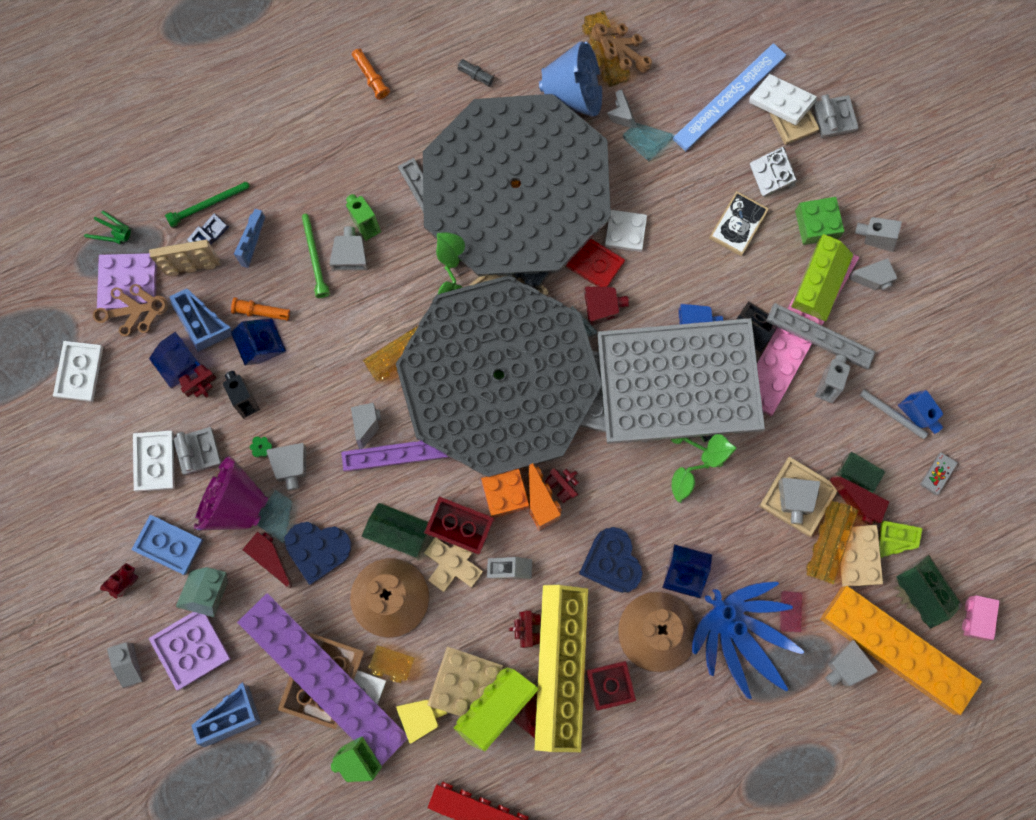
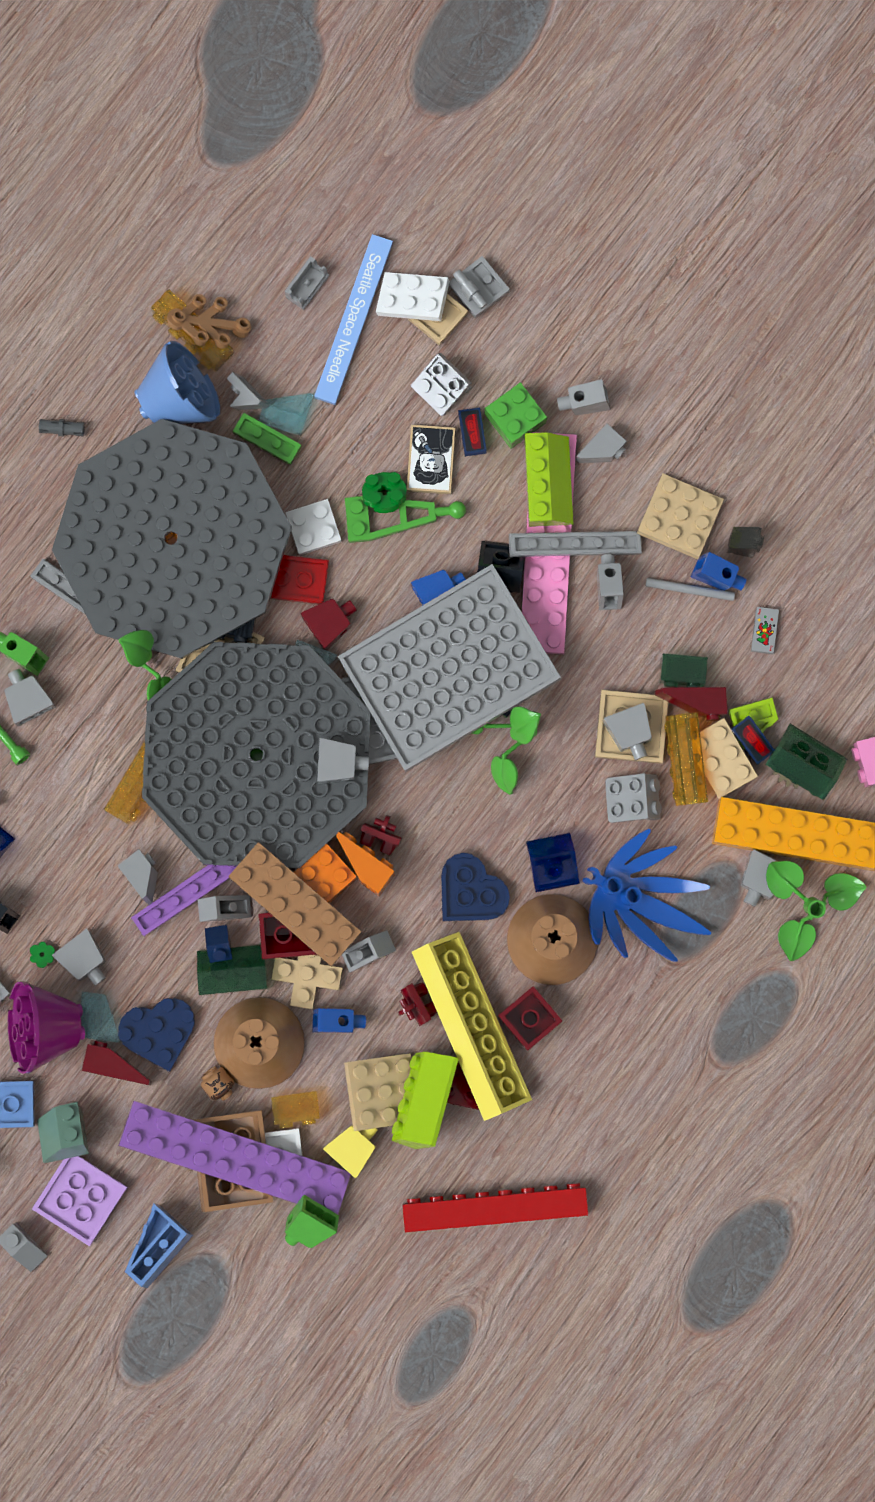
camera: 25 degrees left, 5 degrees up
clear pink plate [780,591,802,633] -> none
none -> light grey slope [198,895,252,922]
none -> medium nougat head [201,1066,234,1101]
none -> dark blue brick [205,925,232,963]
none -> medium nougat plate [228,842,362,967]
none -> bright green plate [233,413,302,465]
none -> light grey hinge [285,256,329,310]
none -> blue torso [312,1008,366,1033]
none -> light grey torso [317,738,369,784]
none -> bright green plate [345,496,466,543]
none -> green plate [362,472,407,513]
none -> slope [458,407,487,457]
none -> light grey bracket [605,773,662,823]
none -> tan plate [637,474,724,559]
none -> clear smoke slope [726,527,764,558]
none -> slope [730,715,775,765]
none -> bright green plant [766,861,867,961]

